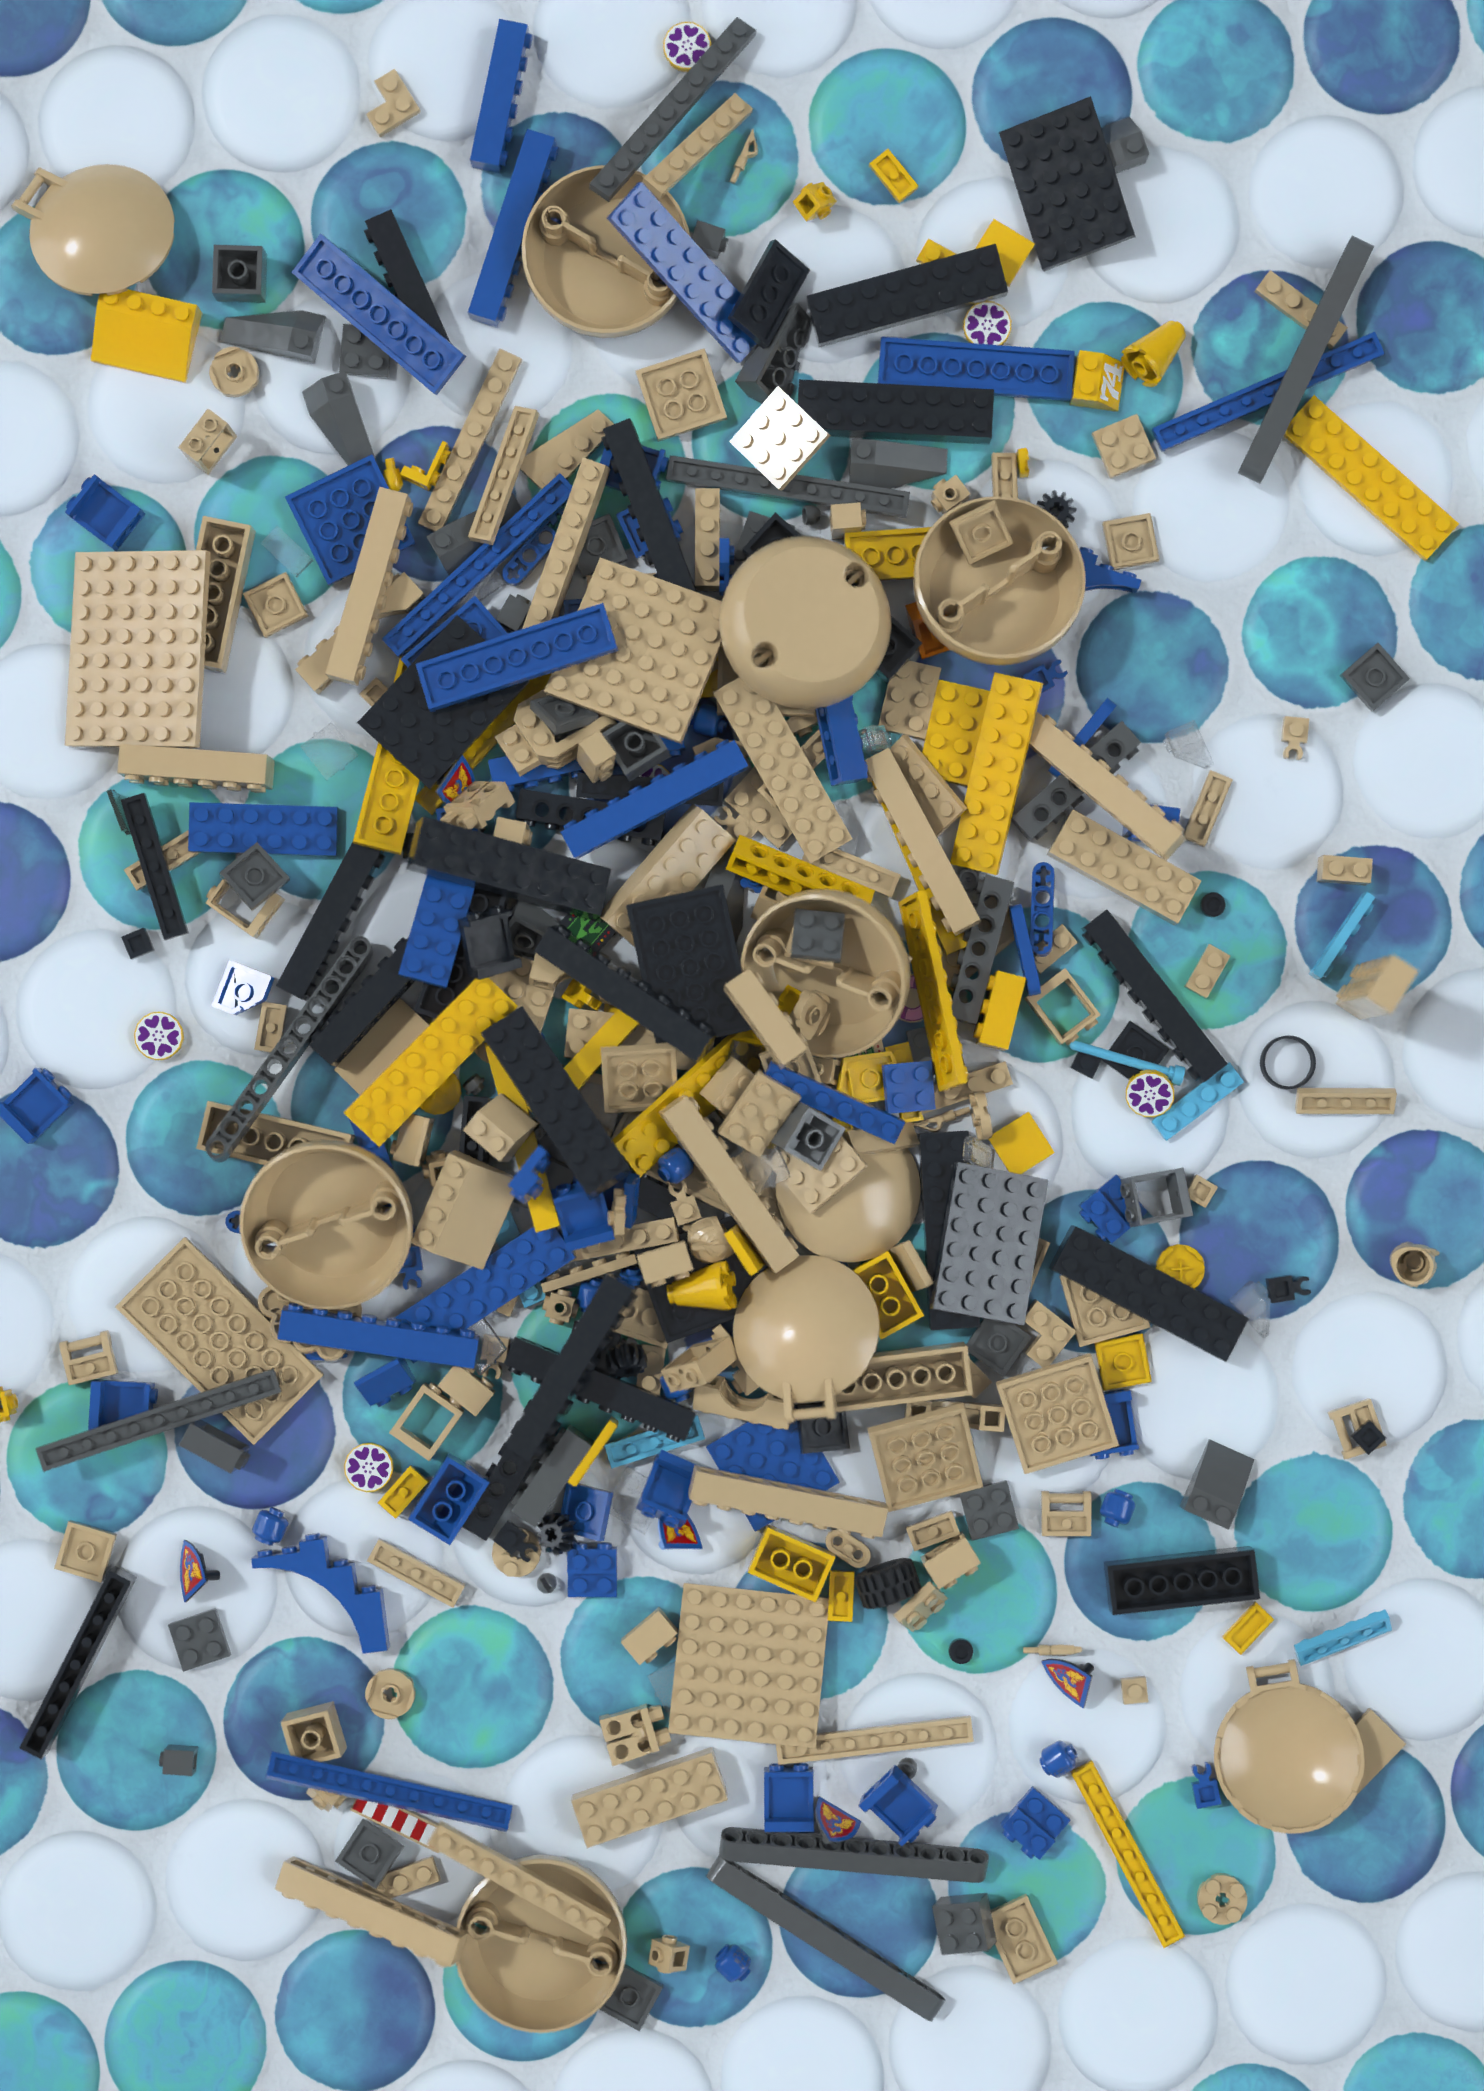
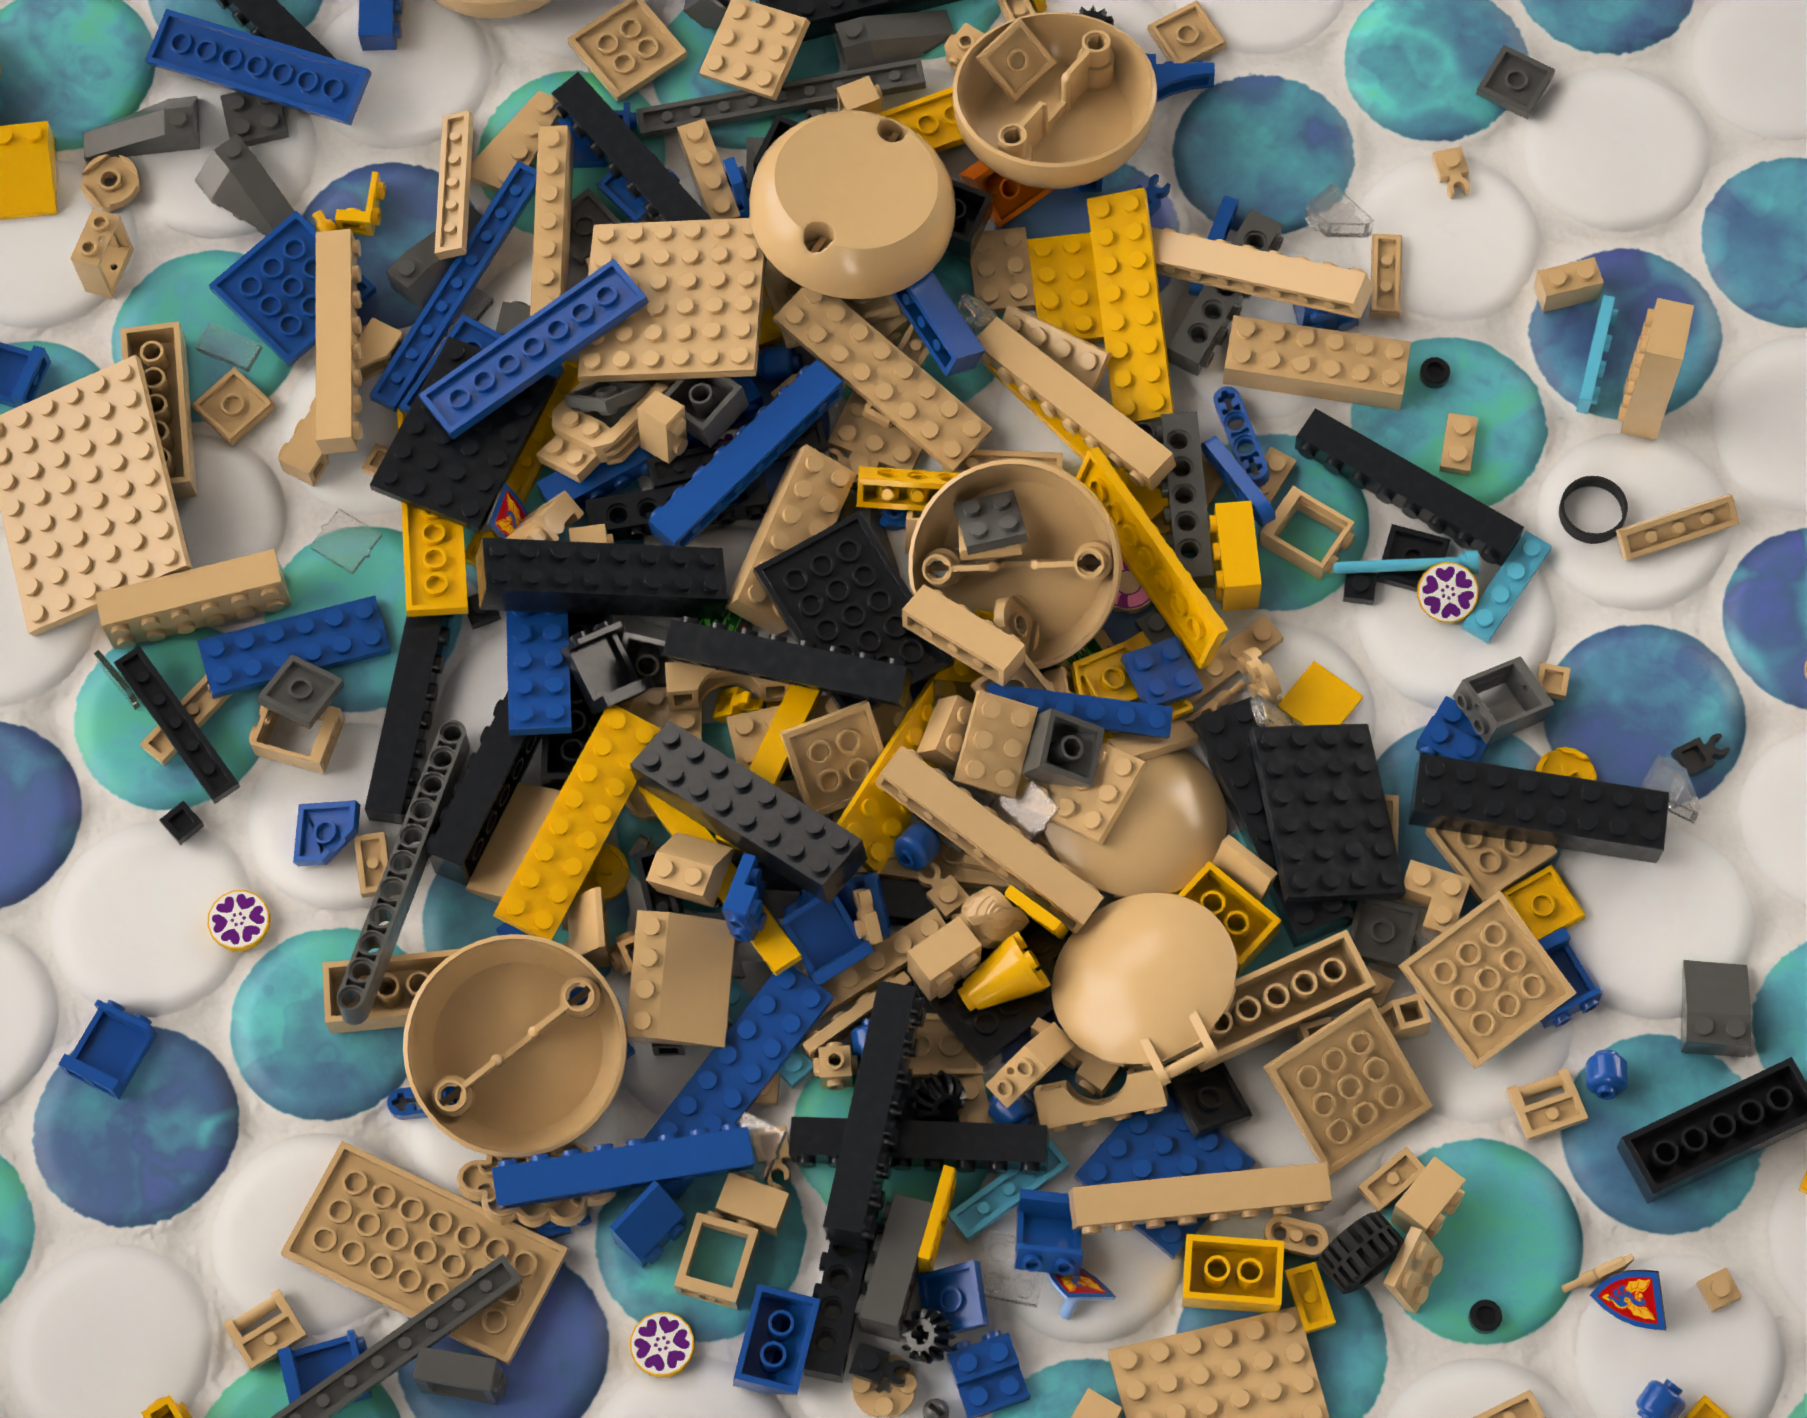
camera: 15 degrees left, 20 degrees down
dark grey brick [212,245,267,303] -> none
yellow plate [378,1465,429,1519] -> none
blue plate [399,1246,423,1290] -> none
tan plate [418,349,522,532] -> none
blue beam [502,508,565,586] -> none
dark grey plate [959,1480,1019,1541] -> none

